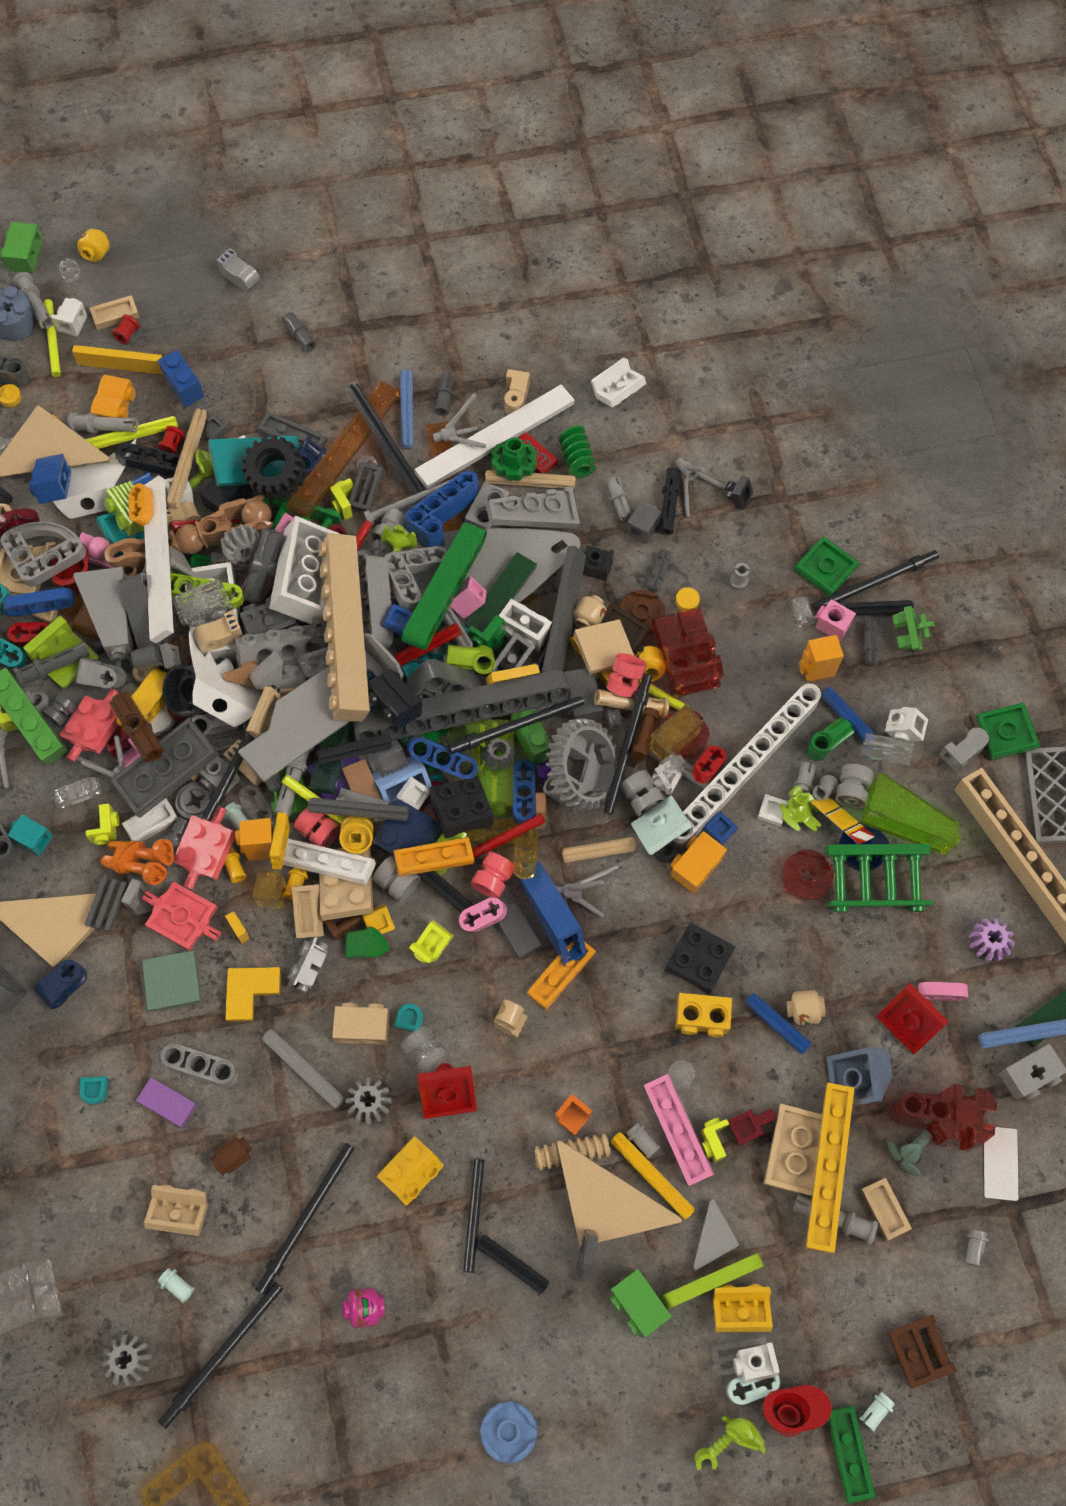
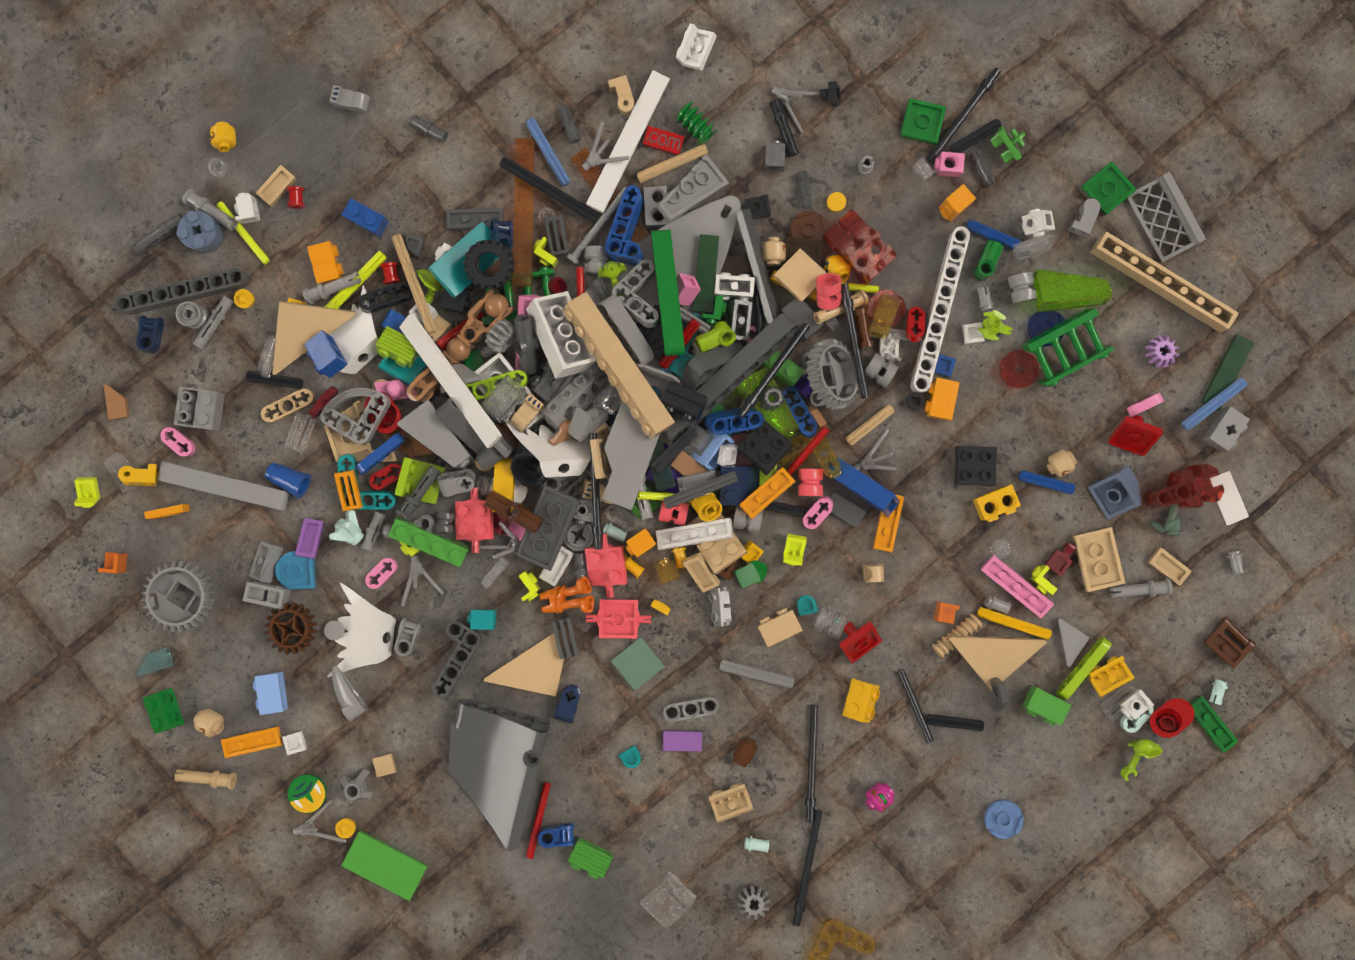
camera: 20 degrees left, 20 degrees up
bright green brick [0,222,43,273] -> none
yellow tile [72,345,163,375] -> none
light grey tile [121,878,146,911] -> none
light orange beam [129,483,153,526] -> none
yellow tile [226,967,281,1022] -> none
yellow tile [269,812,290,870] -> none
light grey gear [345,1078,392,1125] -> none
blue tile [382,604,413,635] -> none
yellow tile [485,664,540,685] -> none
green plant [492,438,537,481] -> none
light grey axle [606,477,632,521] -> none
light aqua plate [631,795,692,855] -> none
yellow plate [805,1083,854,1254] -> none
yellow sticker [811,797,875,844] -> none
light grey pin [813,775,839,801] -> none

